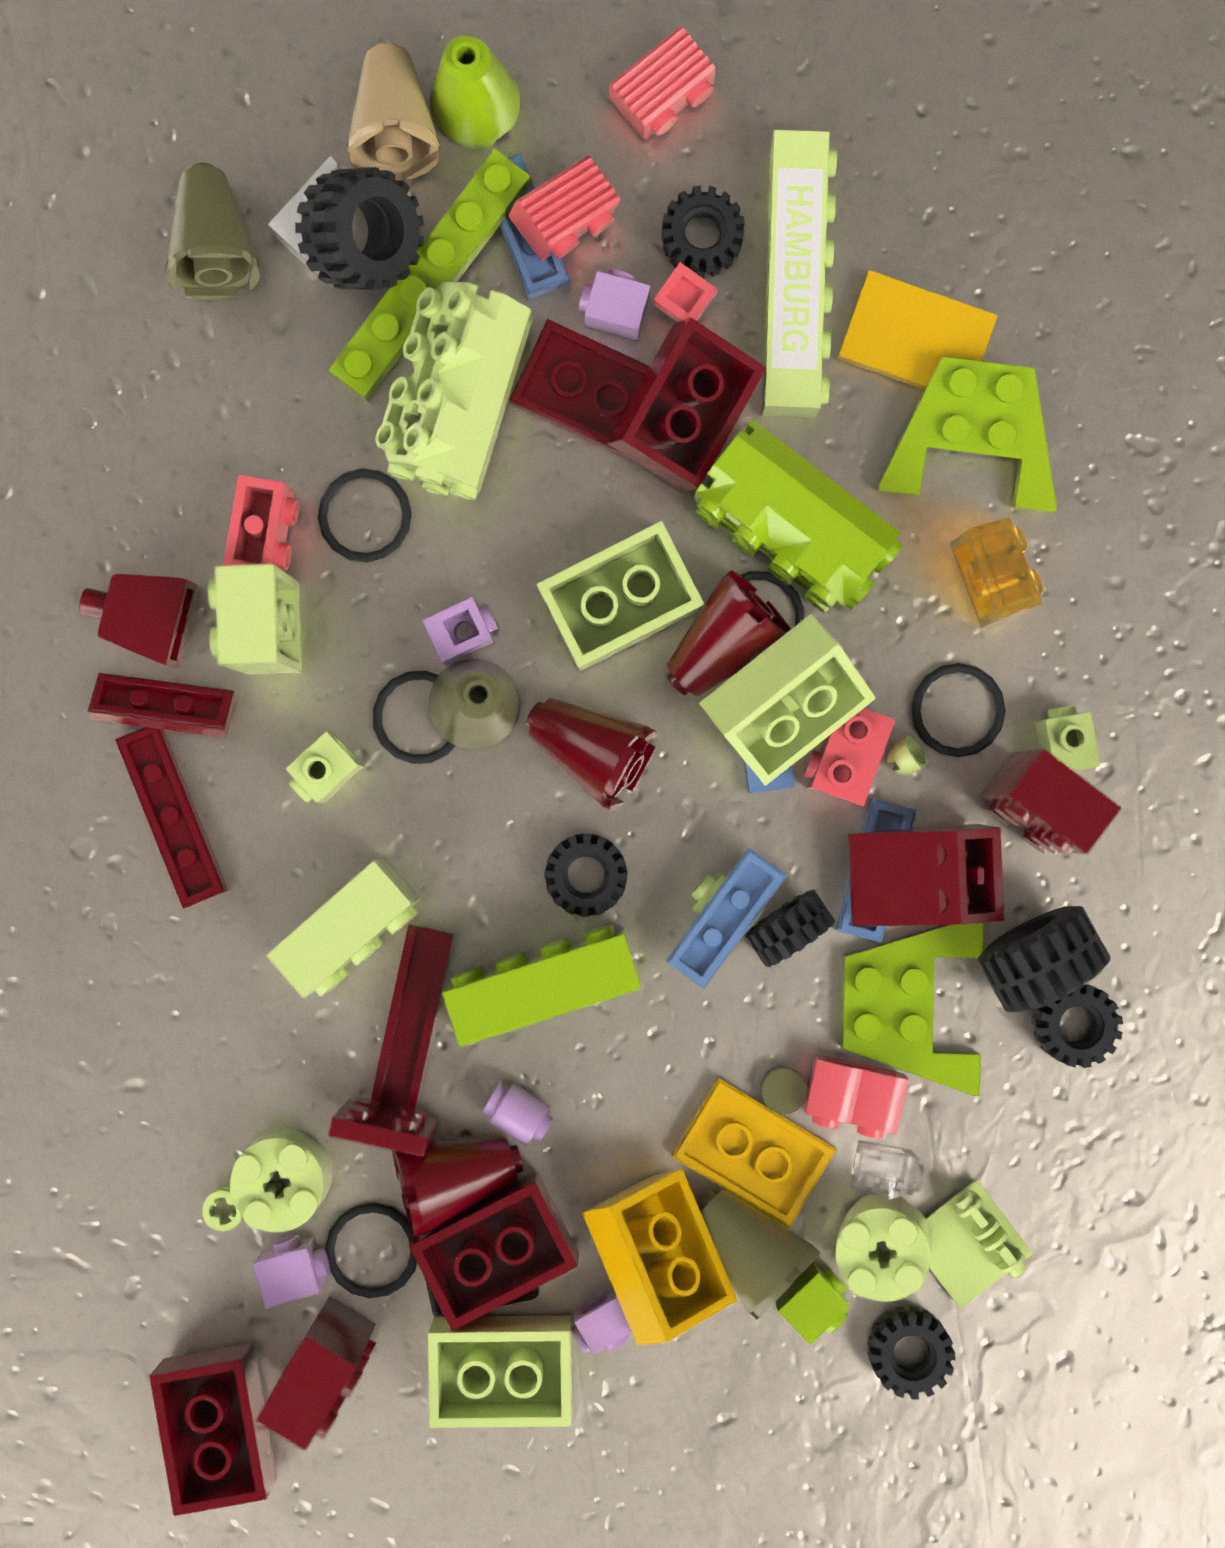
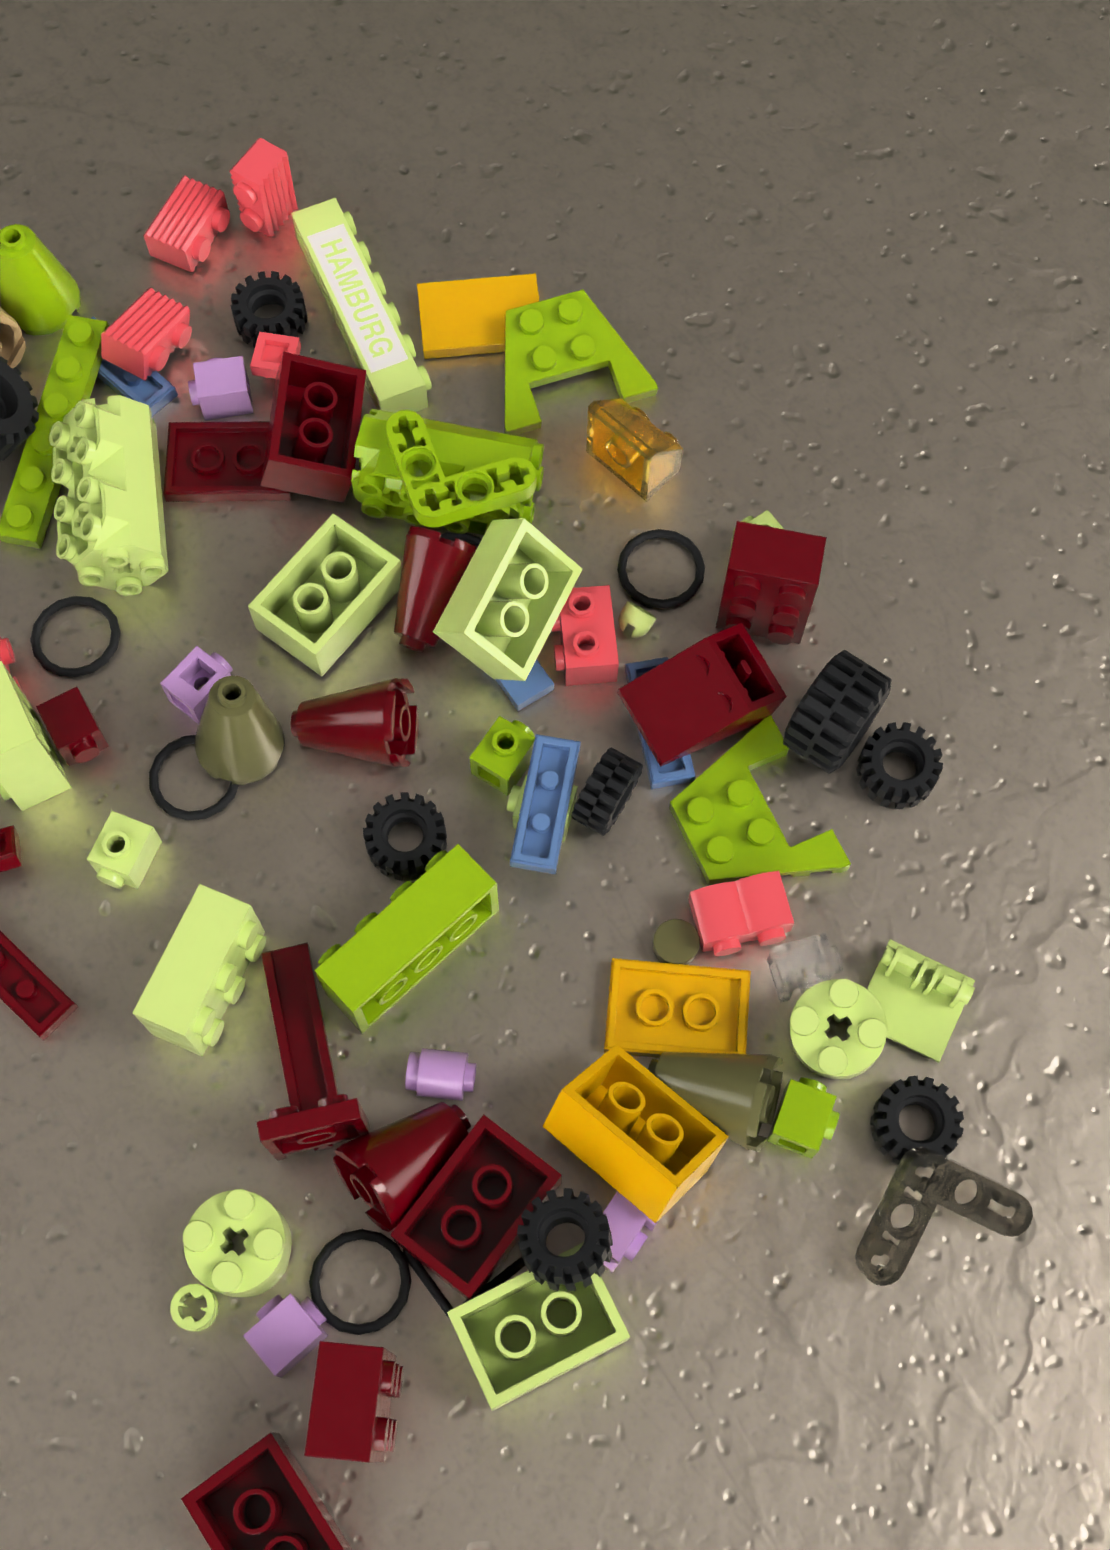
camera: 30 degrees left, 20 degrees down
none -> dark red brick [36,687,109,766]
none -> coral brick [229,138,298,237]
none -> lime beam [386,410,536,528]
none -> lime brick [469,716,535,796]
none -> black tyre [517,1188,613,1292]
none -> clear smoke beam [855,1147,1033,1286]

